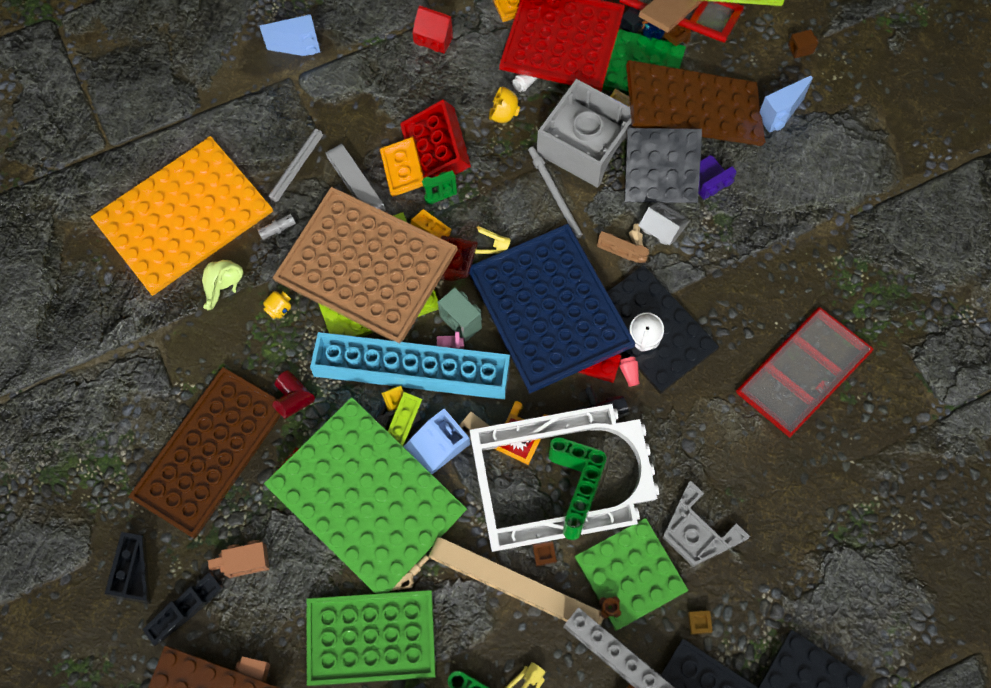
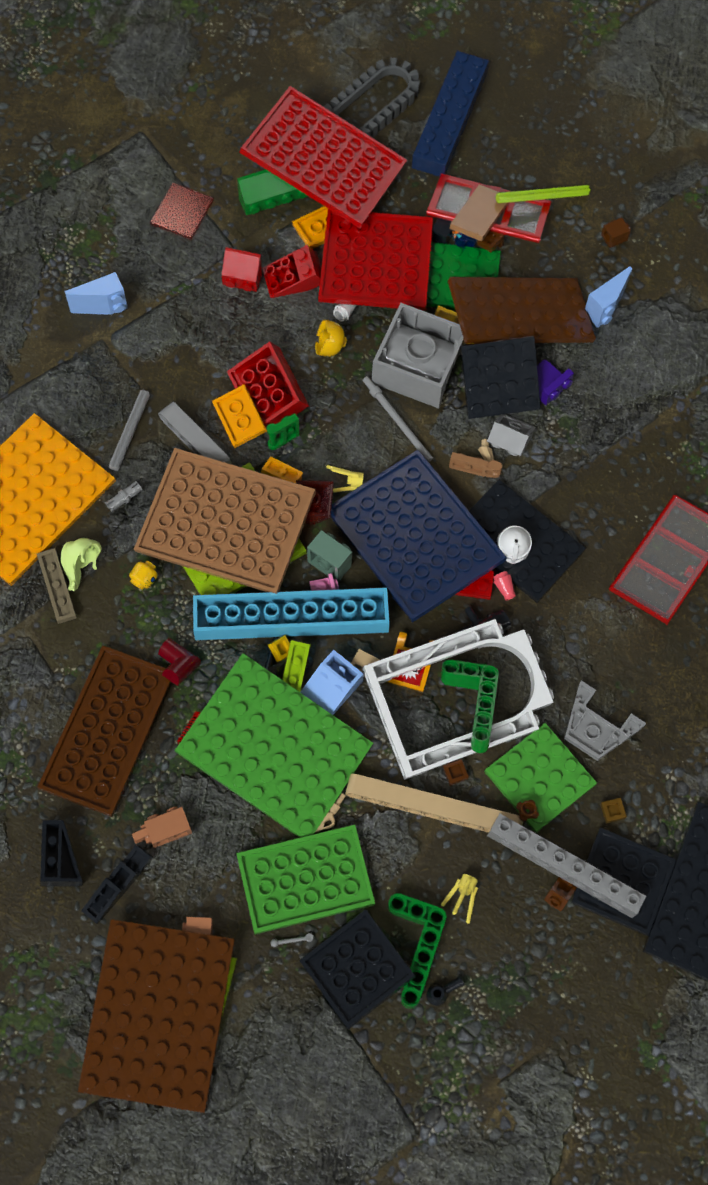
camera: 15 degrees left, 0 degrees up
none -> dark tan plate [37,548,77,624]
none -> red slope [262,245,321,298]

